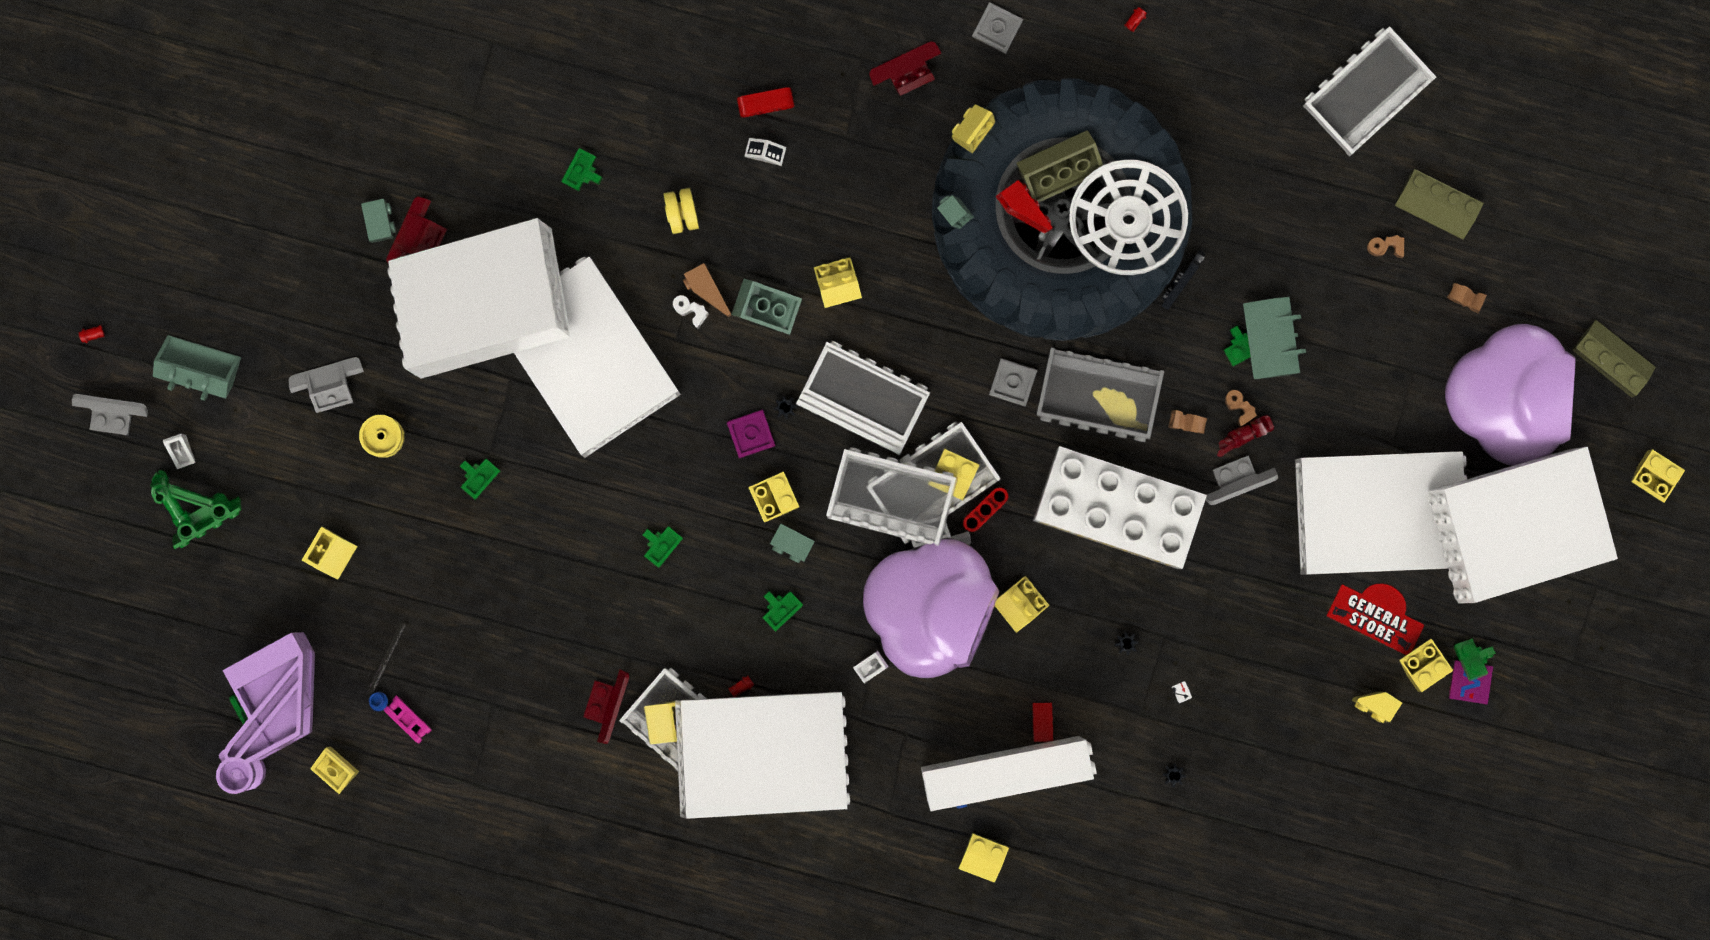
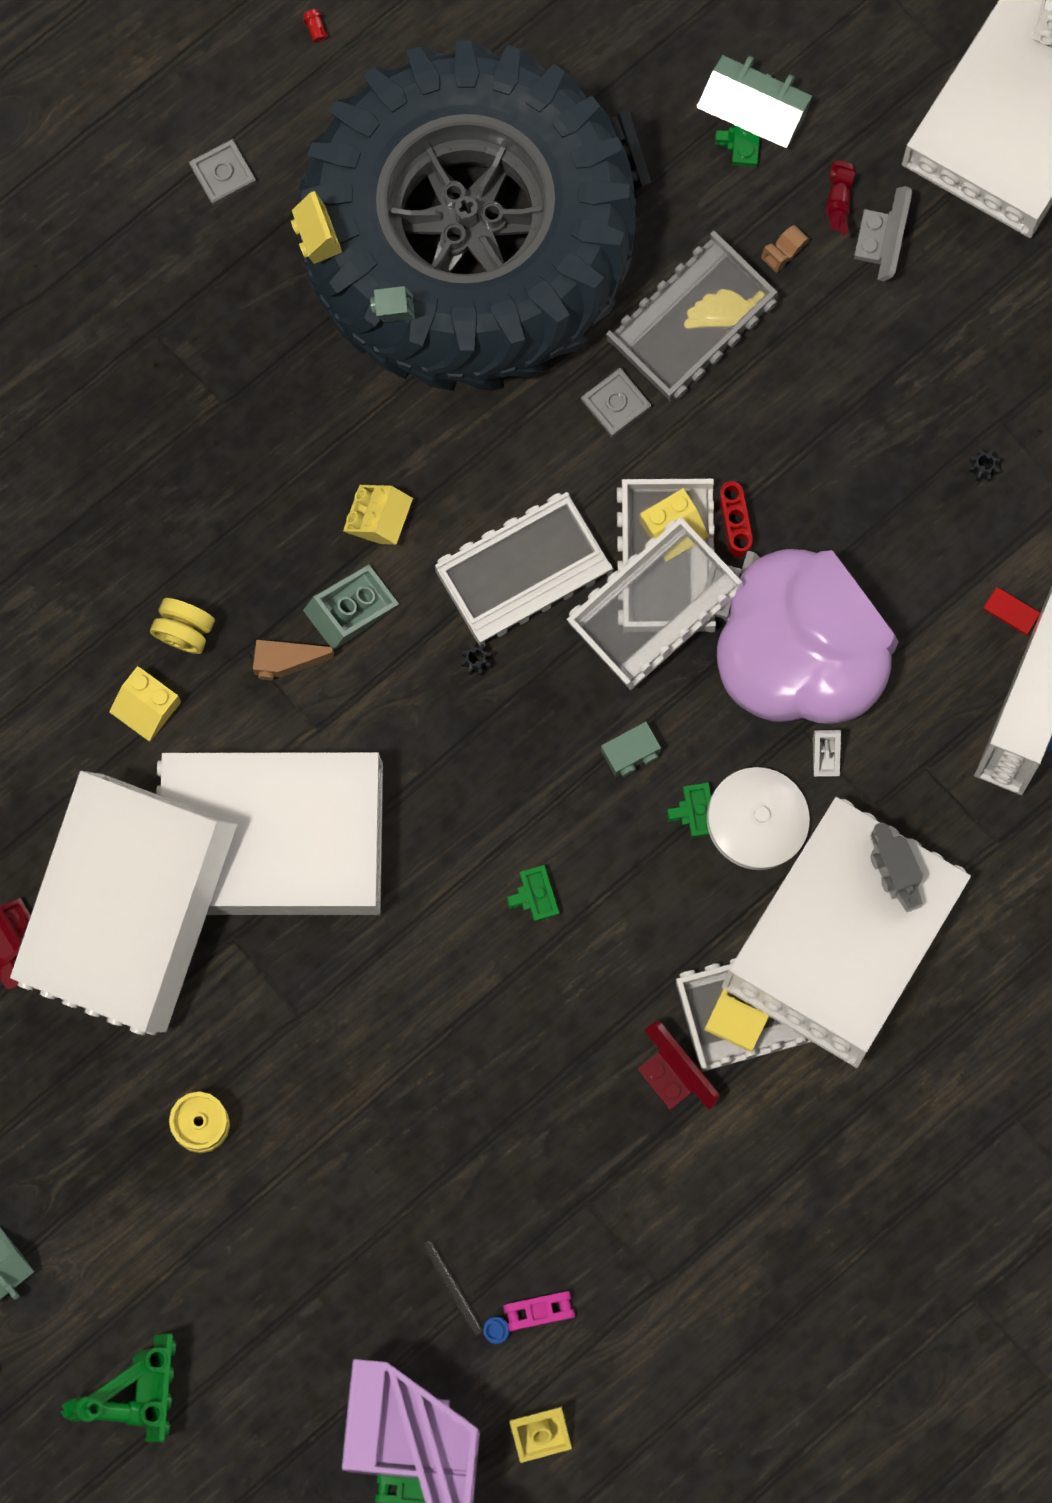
camera: 55 degrees left, 10 degrees down
white slope [163,434,195,469] -> none
light grey plate [289,357,364,413] -> none
light yellow slope [302,527,358,580] -> none
green hinge [460,459,500,500] -> none
green hinge [561,148,603,191] -> none
white leg [673,295,709,329] -> none
magenta tile [727,410,775,459] -> none
red pin [728,676,754,697] -> none
red beam [737,87,795,117] -> none
slope [745,138,786,166] -> none
light yellow slope [748,472,799,523] -> none
dark red plate [869,41,942,96] -> none
red slope [995,180,1053,234] -> none
light yellow slope [995,576,1050,633] -> none
olive slope [1016,130,1103,203] -> none
white brick [1033,446,1207,569] -> none
white dish [1069,160,1188,275] -> none
medium nougat leg [1225,390,1257,427] -> none
none -> light yellow slope [109,666,181,742]
none -> white dish [707,767,810,870]
none -> dark grey hinge [870,822,923,912]

